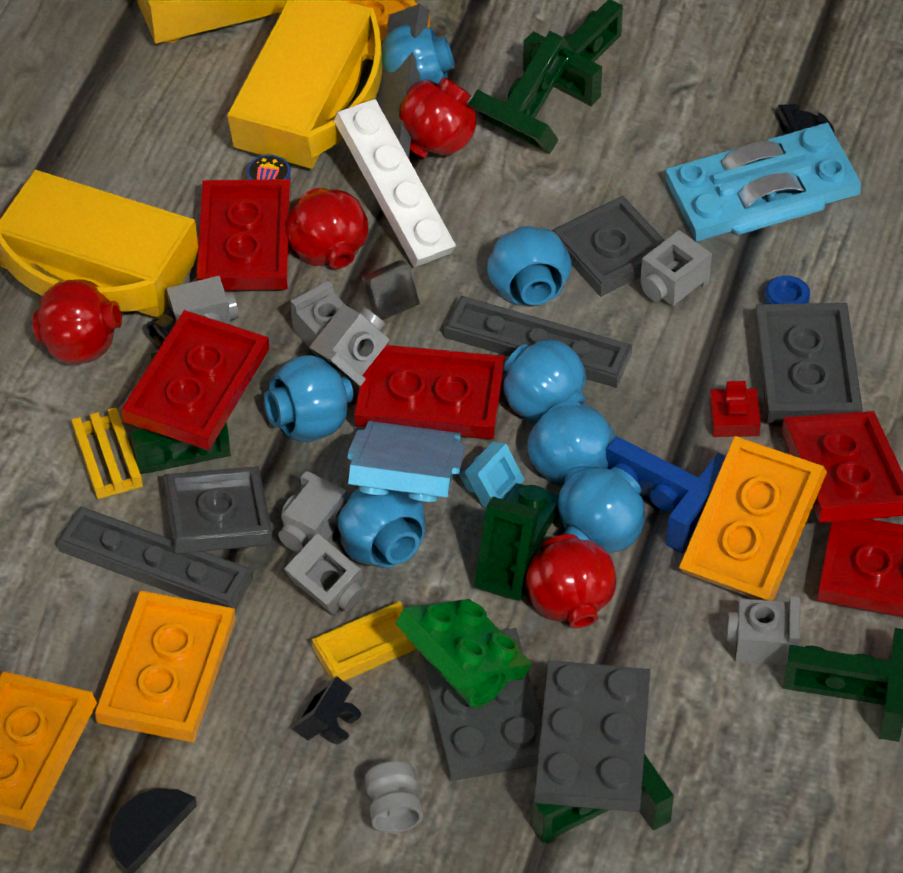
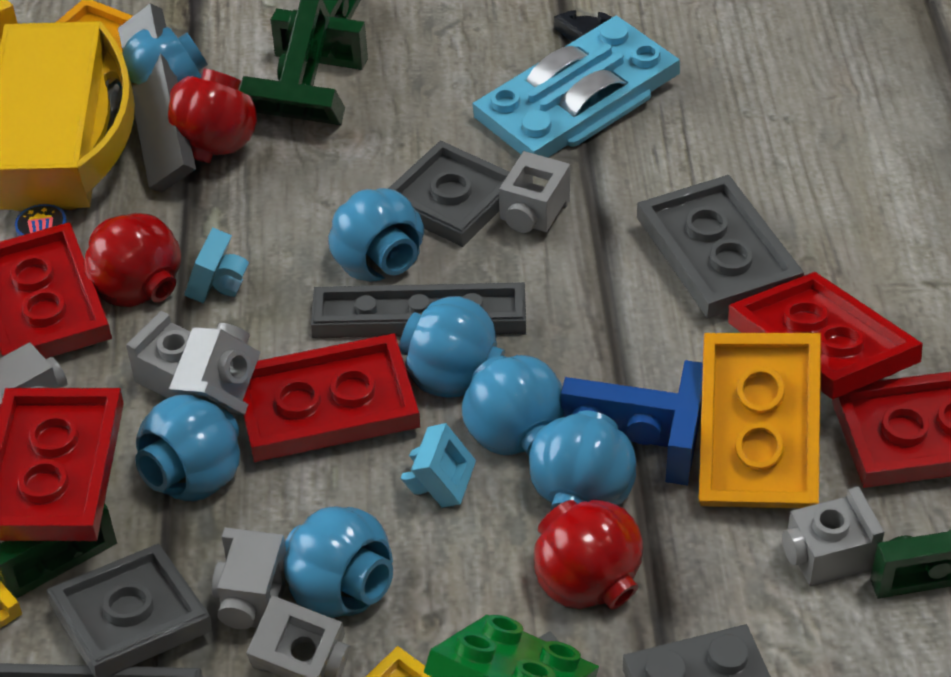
camera: 20 degrees left, 5 degrees down
white plate [334,99,456,268] -> none
medium azure piece [347,421,465,502] -> none
clear smoke tile [362,260,420,320] -> none
dark green bracket [474,483,559,601] -> none
red tile [709,381,761,437] -> none
blue tile [764,275,810,304] -> none
none -> medium azure tile [184,227,249,304]

